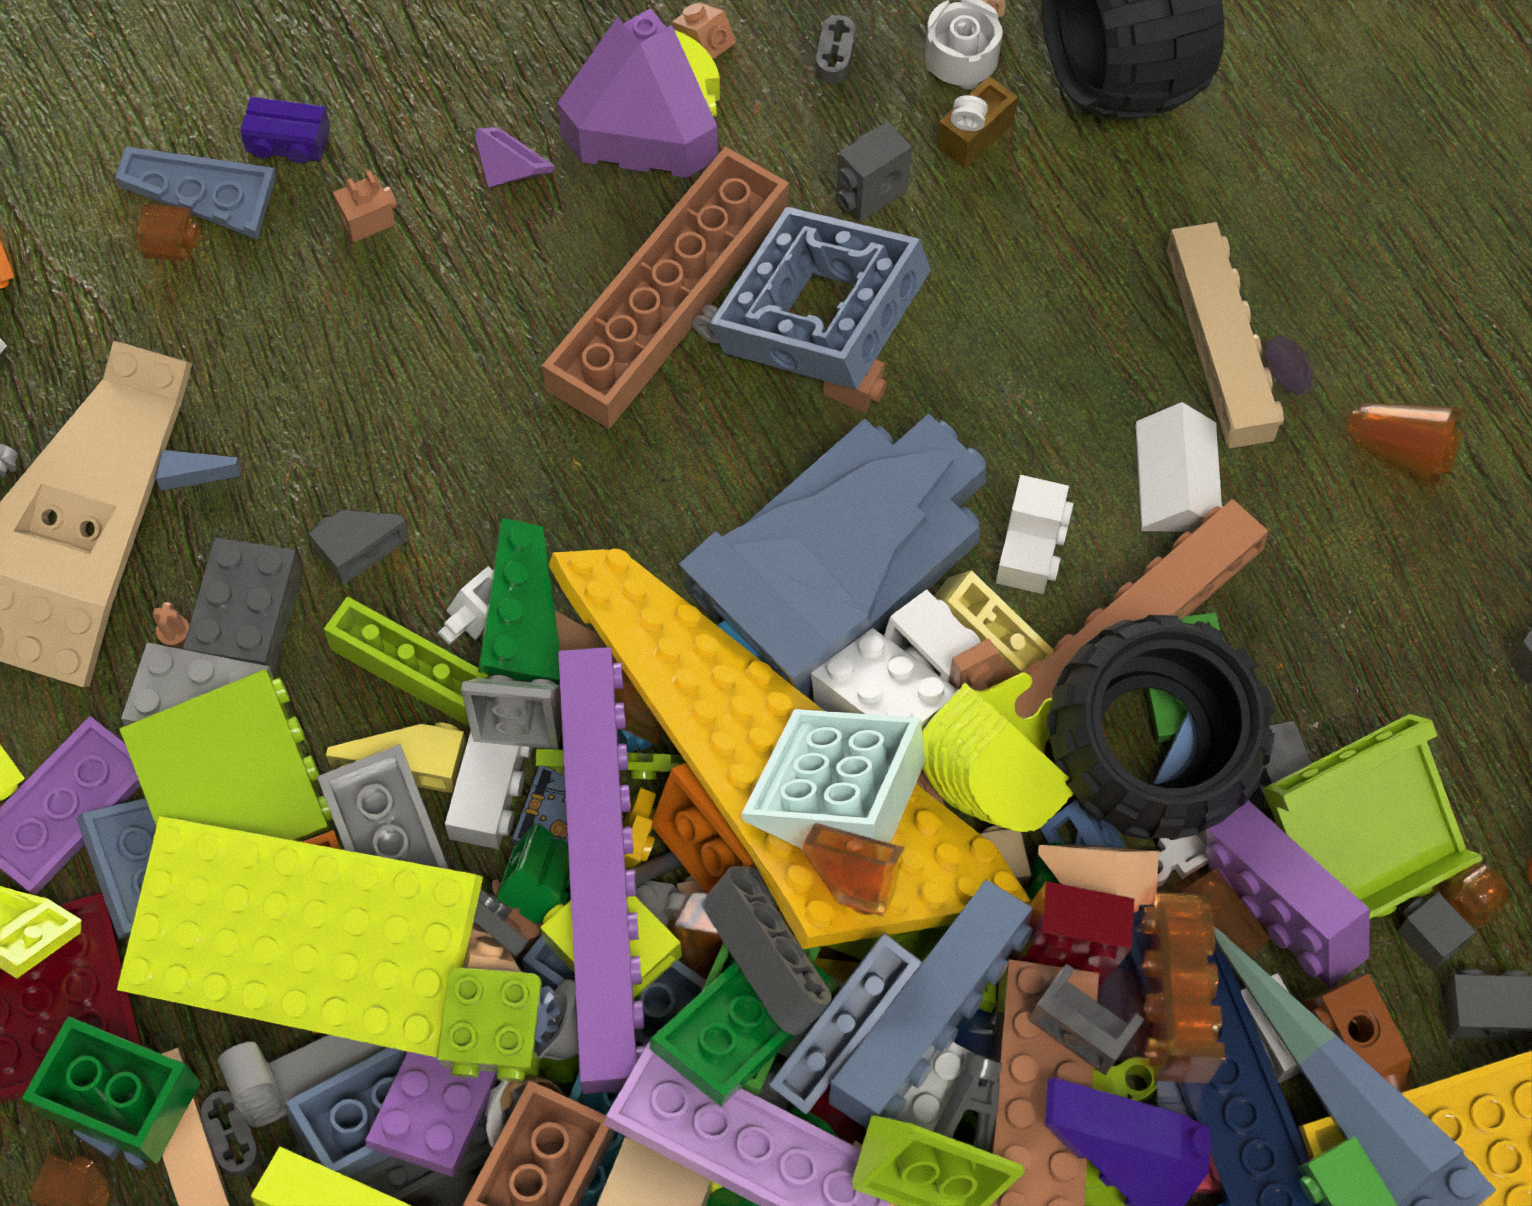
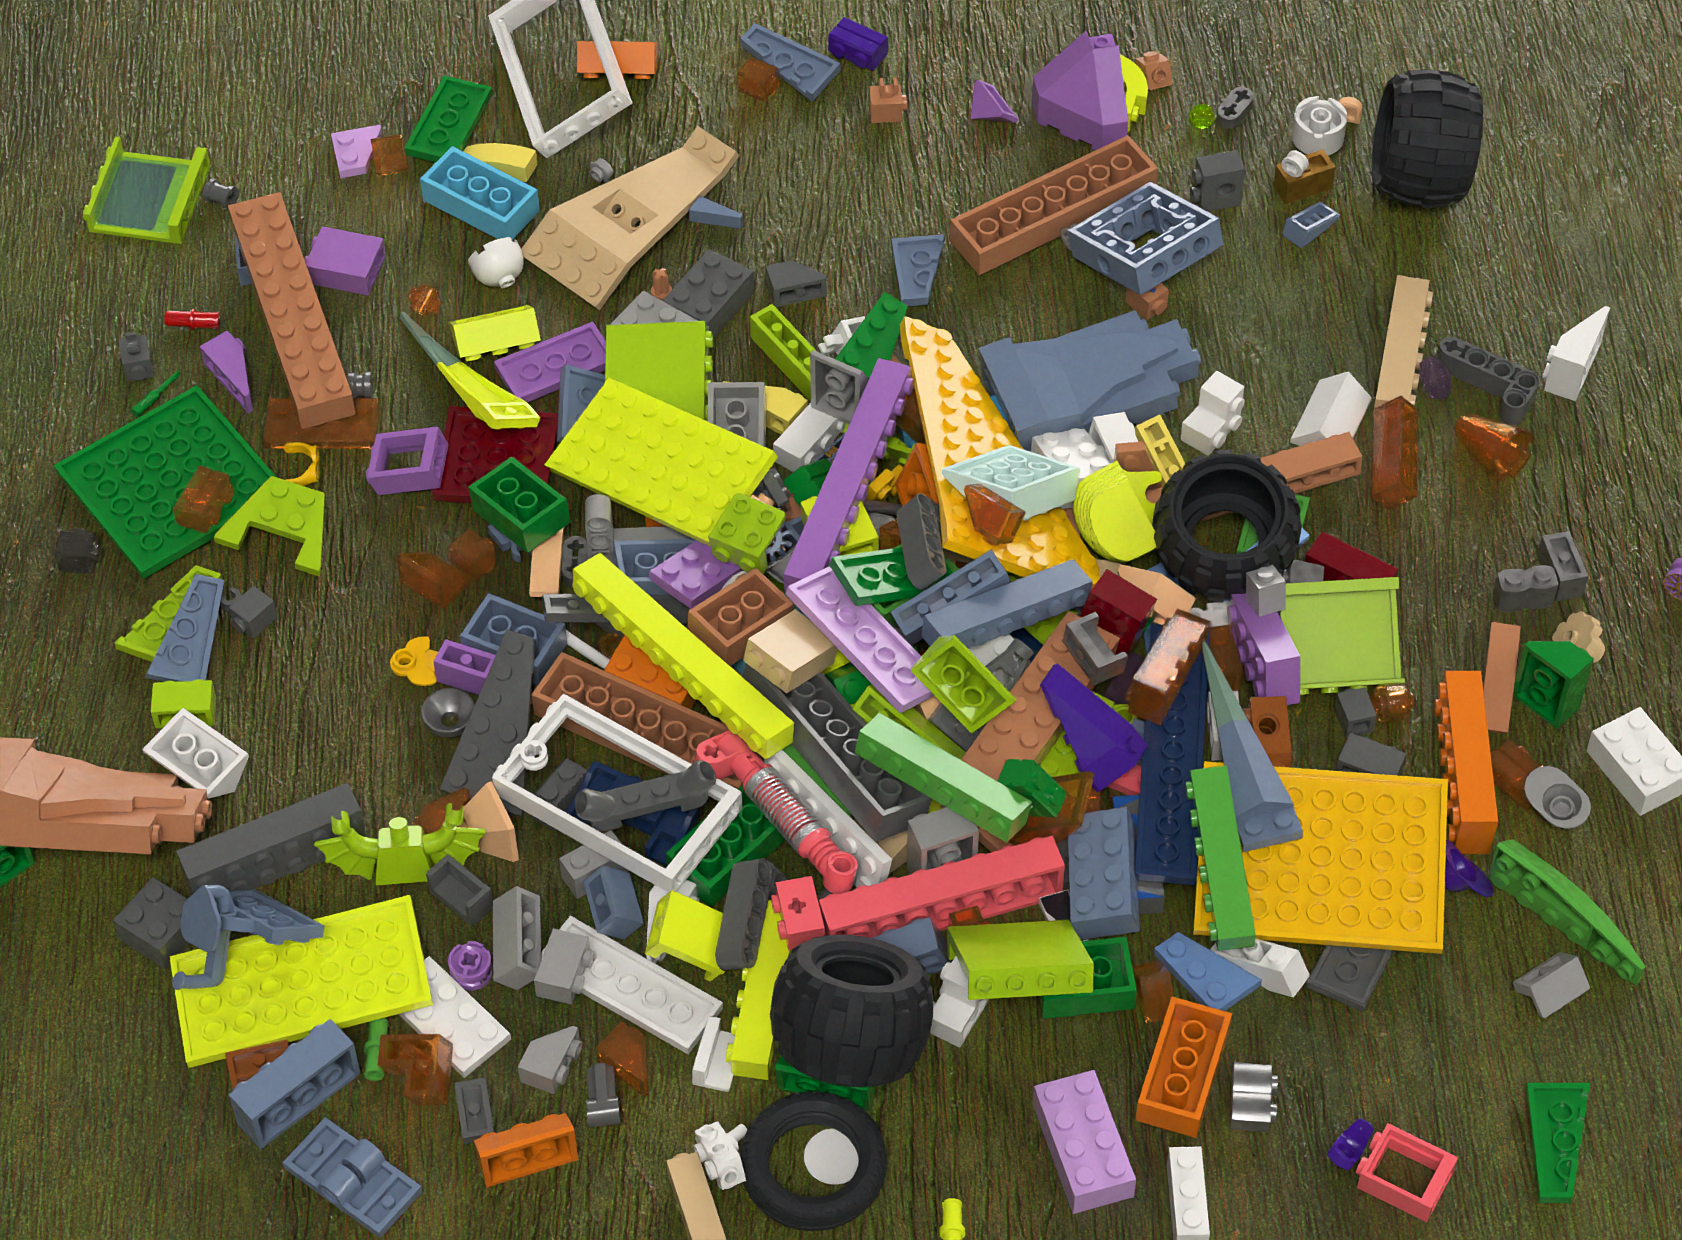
camera: 25 degrees right, 10 degrees down
none -> sand blue wing [891,234,945,306]
none -> clear neon green plate [1189,104,1215,128]
none -> light grey brick [1246,565,1286,617]
none -> sand blue slope [1283,202,1340,248]
none -> dark red brick [1305,531,1399,581]
none -> clear orange brick [1371,395,1419,510]
none -> dark grey beam [1436,337,1540,425]
none -> white slope [1542,306,1610,401]

